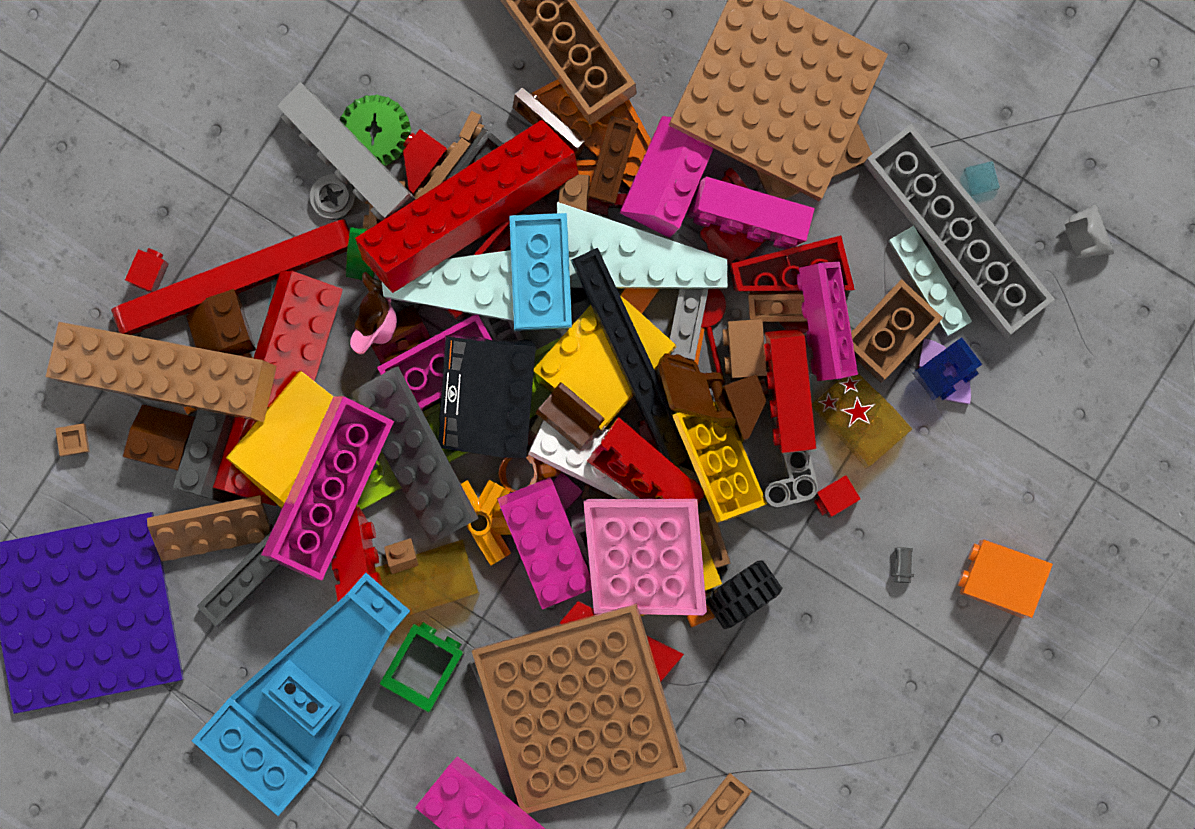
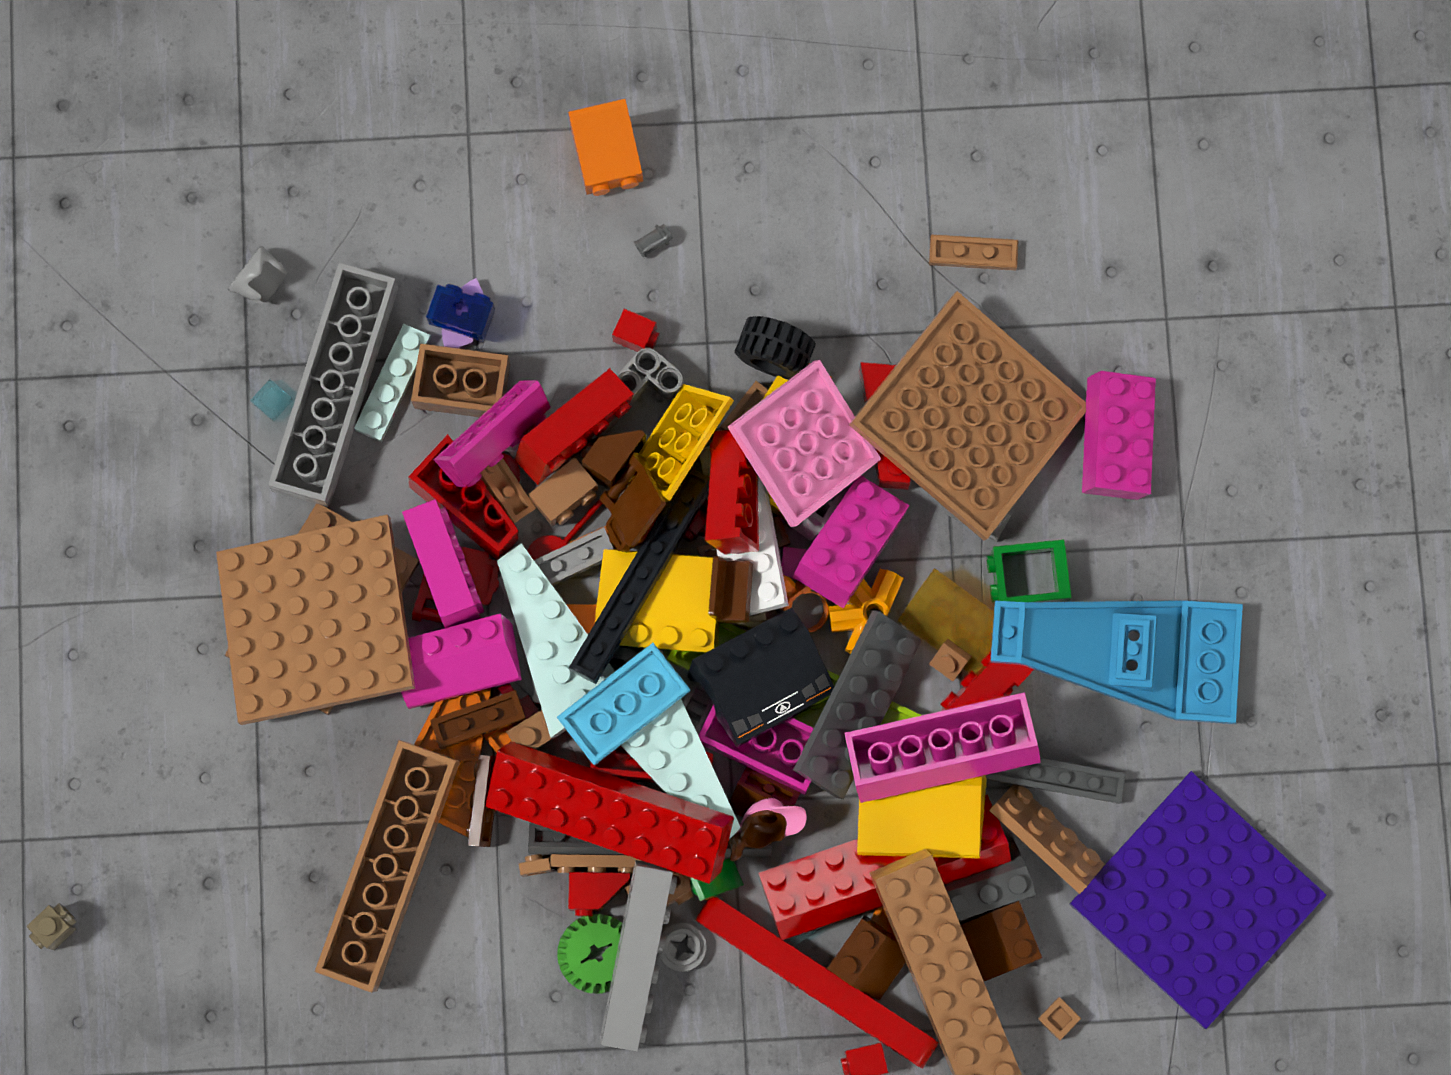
camera: 125 degrees left, 5 degrees down
clear yellow slope [812,373,912,469] -> none

